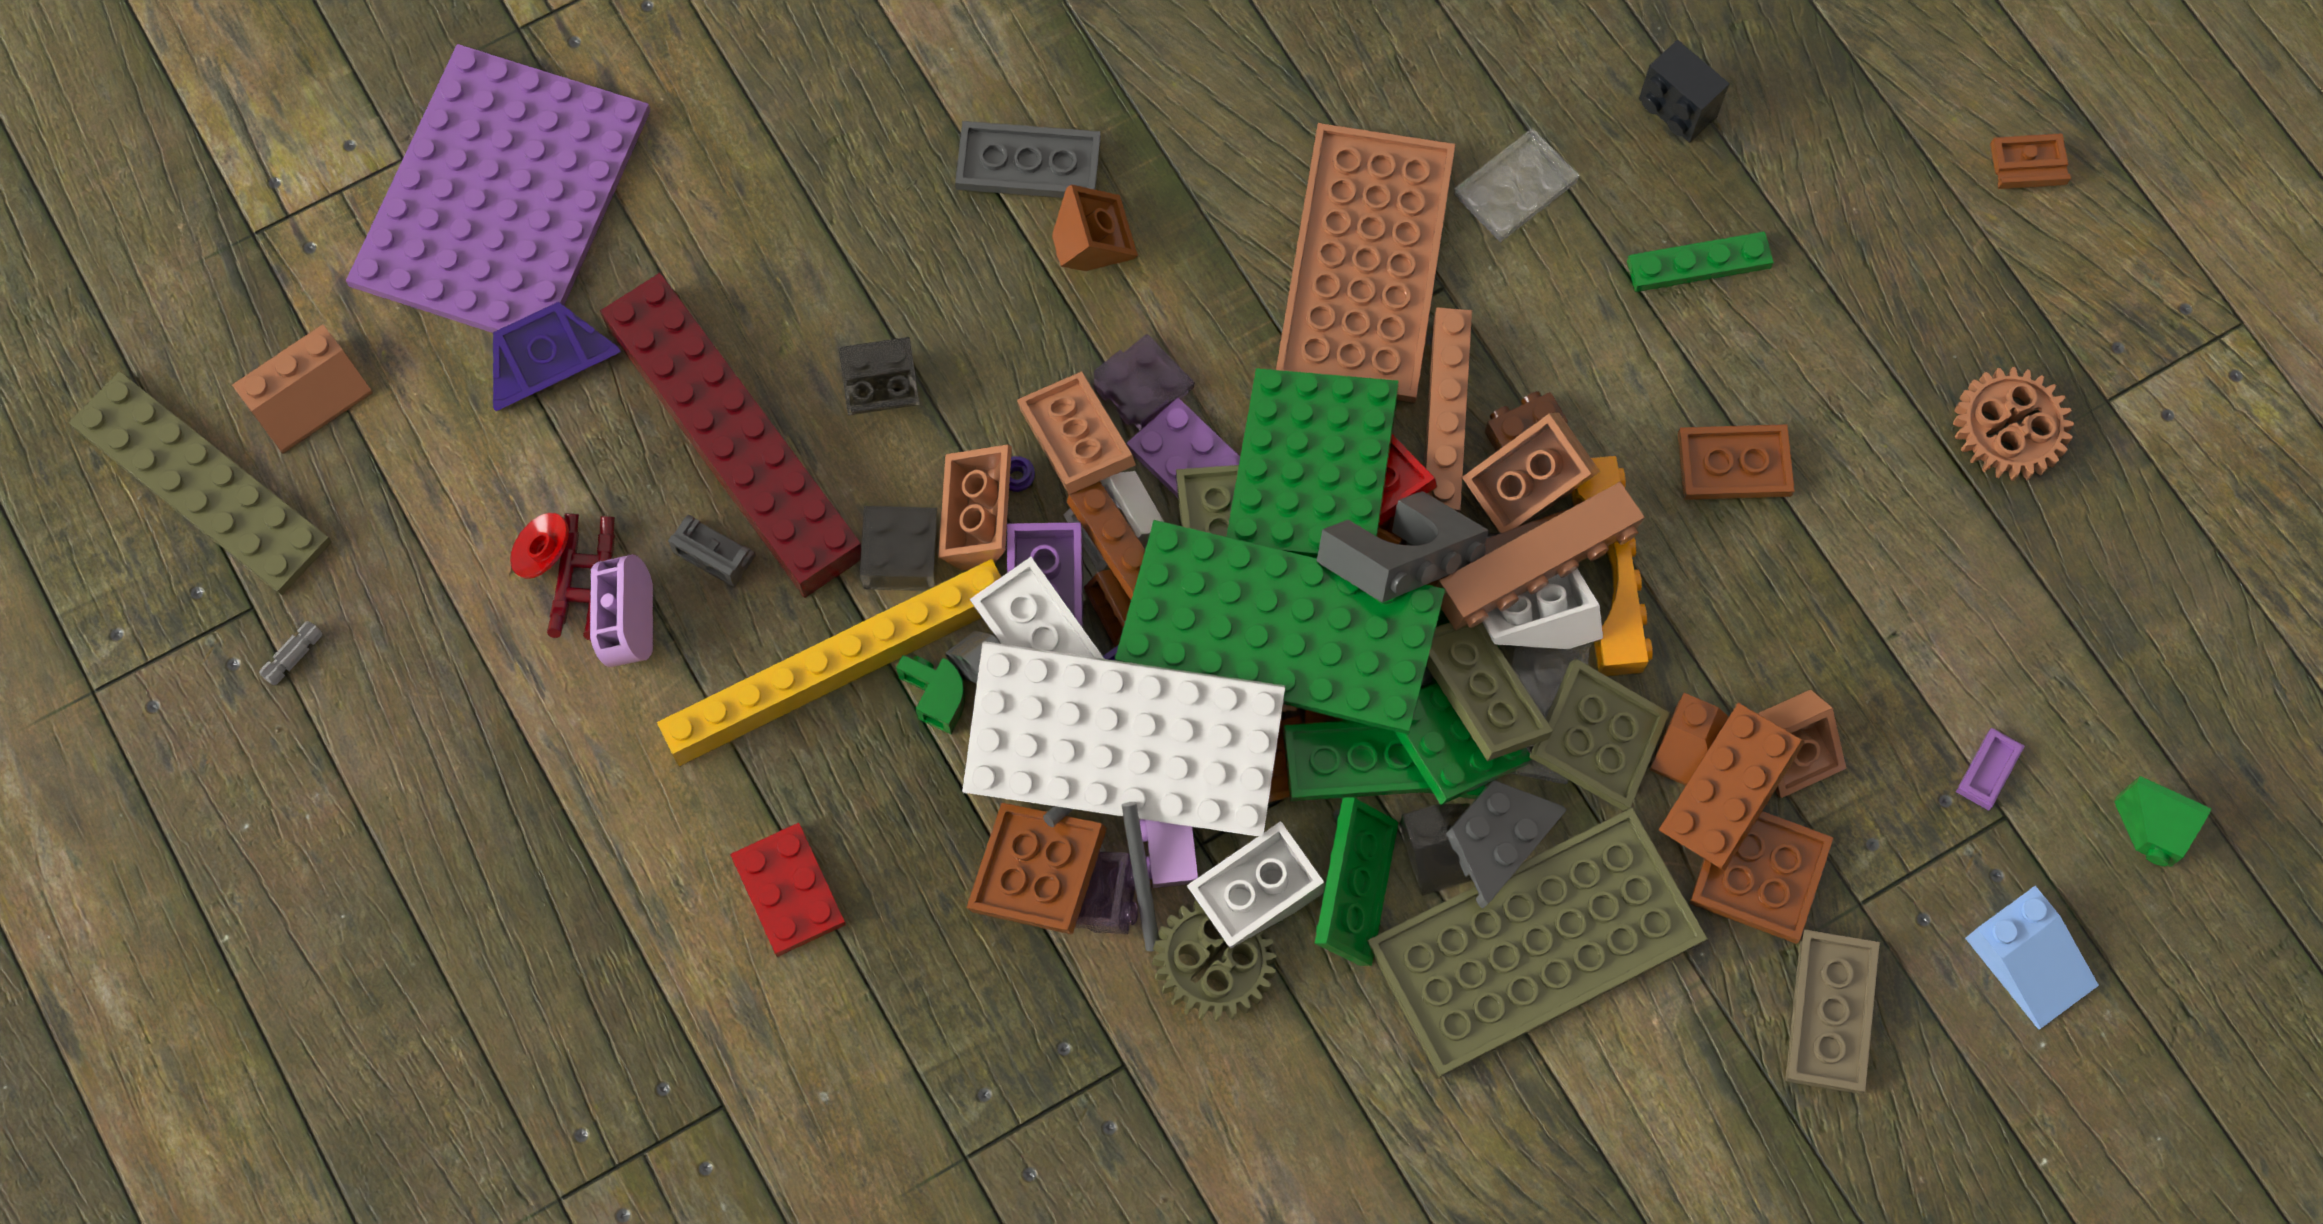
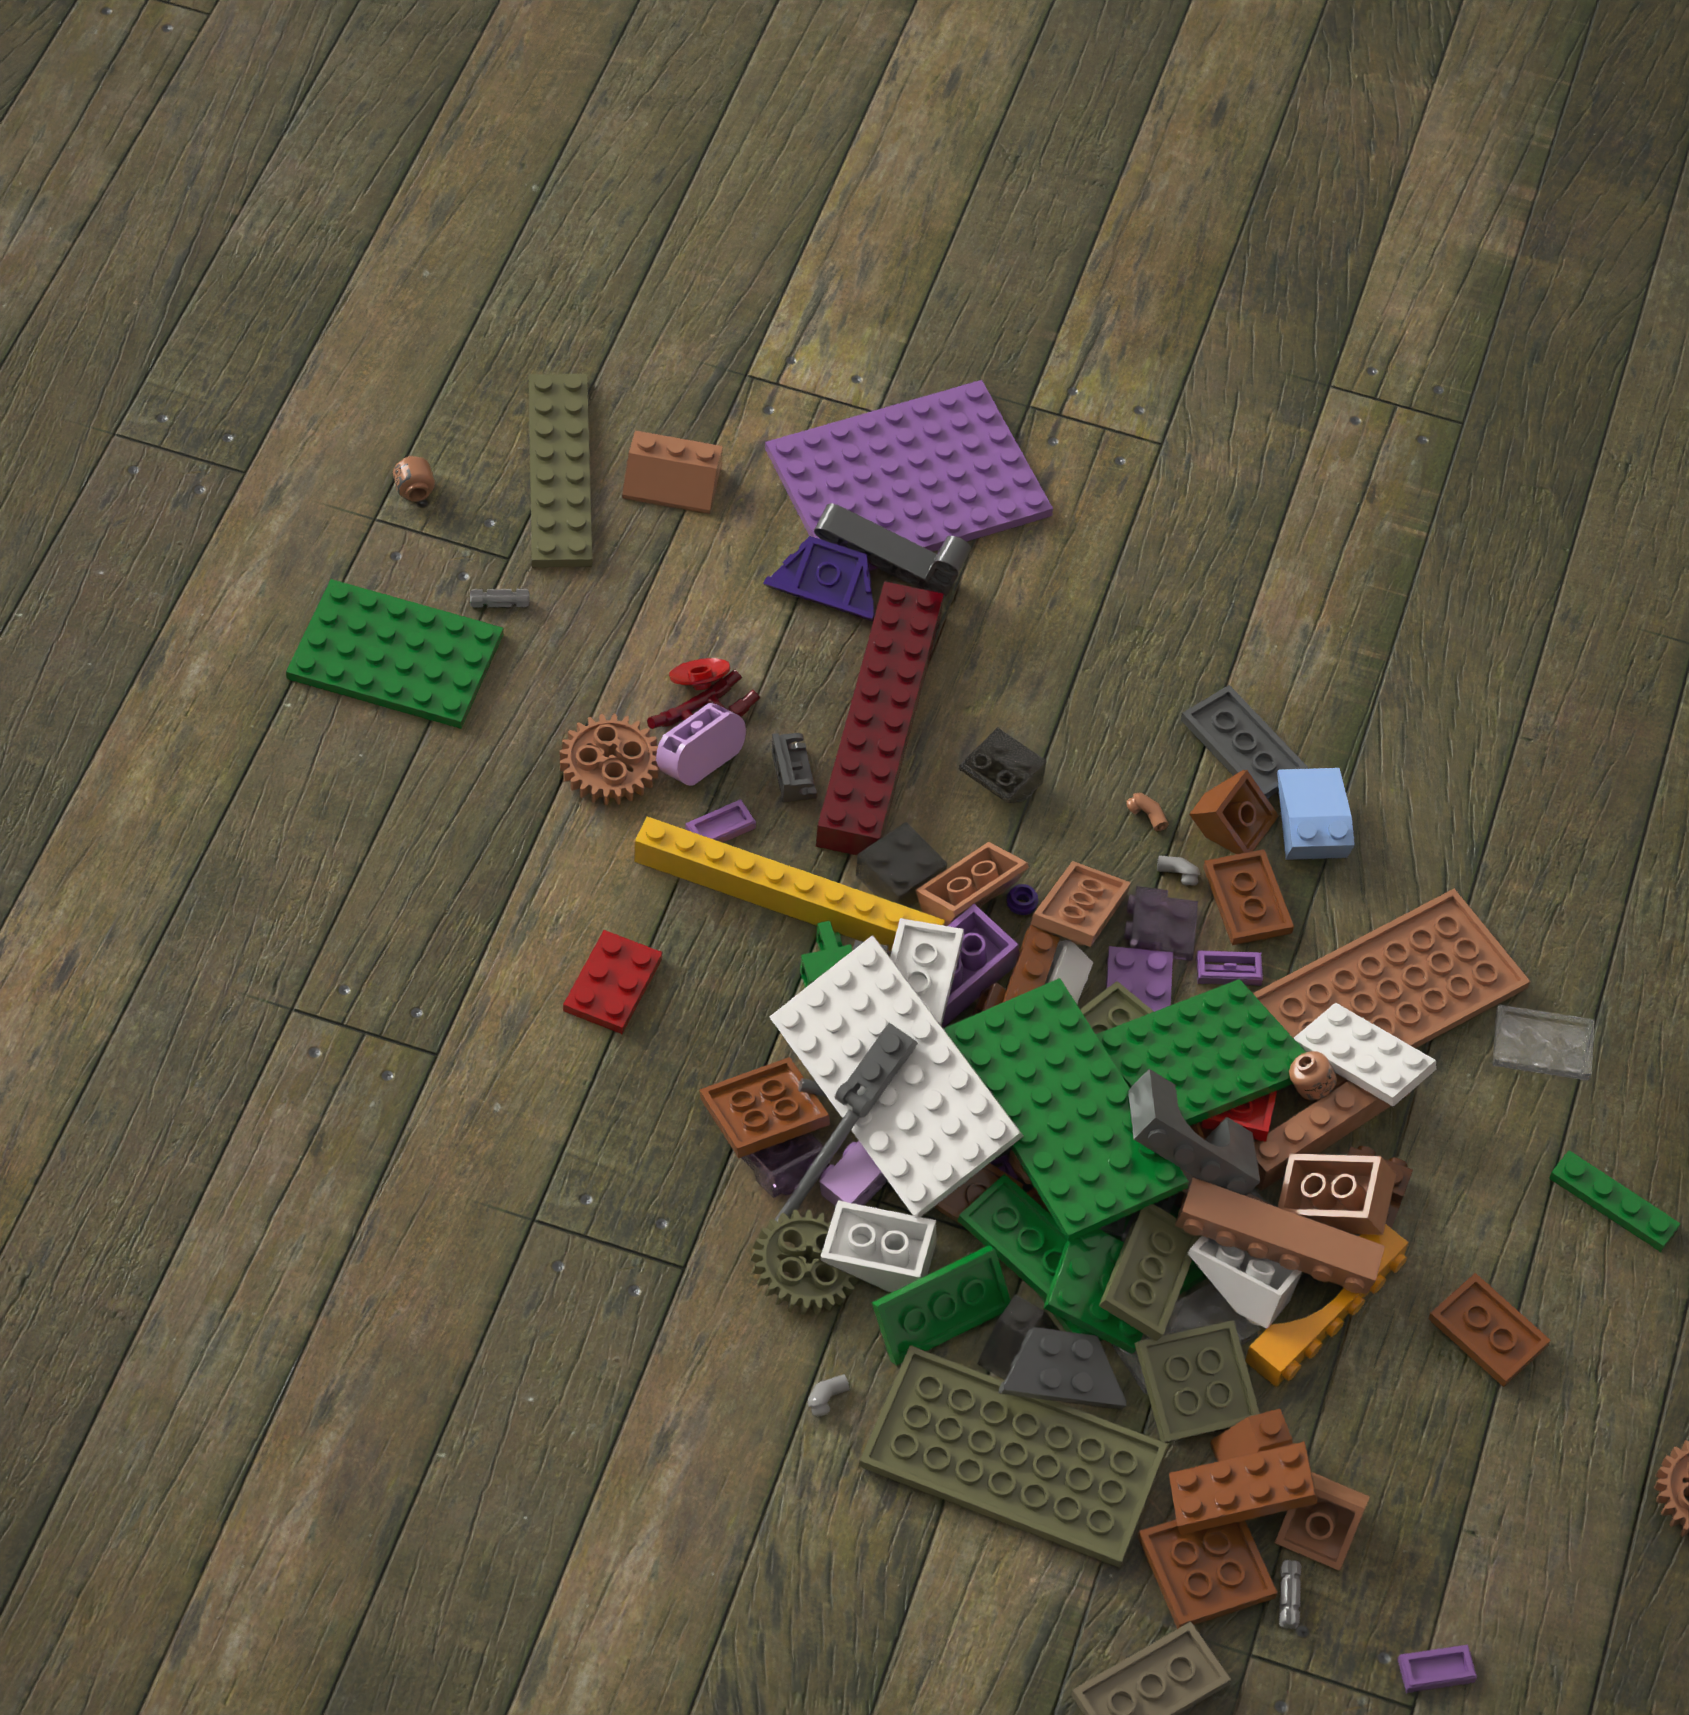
camera: 45 degrees right, 15 degrees down
none -> green plate [286,579,504,729]
none -> nougat head [393,456,435,502]
none -> nougat gear [560,714,659,805]
none -> medium lavender tile [685,799,756,843]
none -> light grey arm [807,1374,849,1417]
none -> dark grey beam [814,503,971,598]
none -> dark grey plate [835,1023,918,1117]
none -> nougat arm [1126,793,1169,831]
none -> light grey arm [1157,856,1200,886]
none -> medium lavender tile [1196,951,1263,986]
none -> dark orange plate [1203,849,1294,945]
none -> light blue slope [1277,768,1354,860]
none -> light grey axle [1279,1560,1301,1629]
none -> nougat head [1289,1051,1337,1100]
none -> white plate [1294,1003,1436,1106]

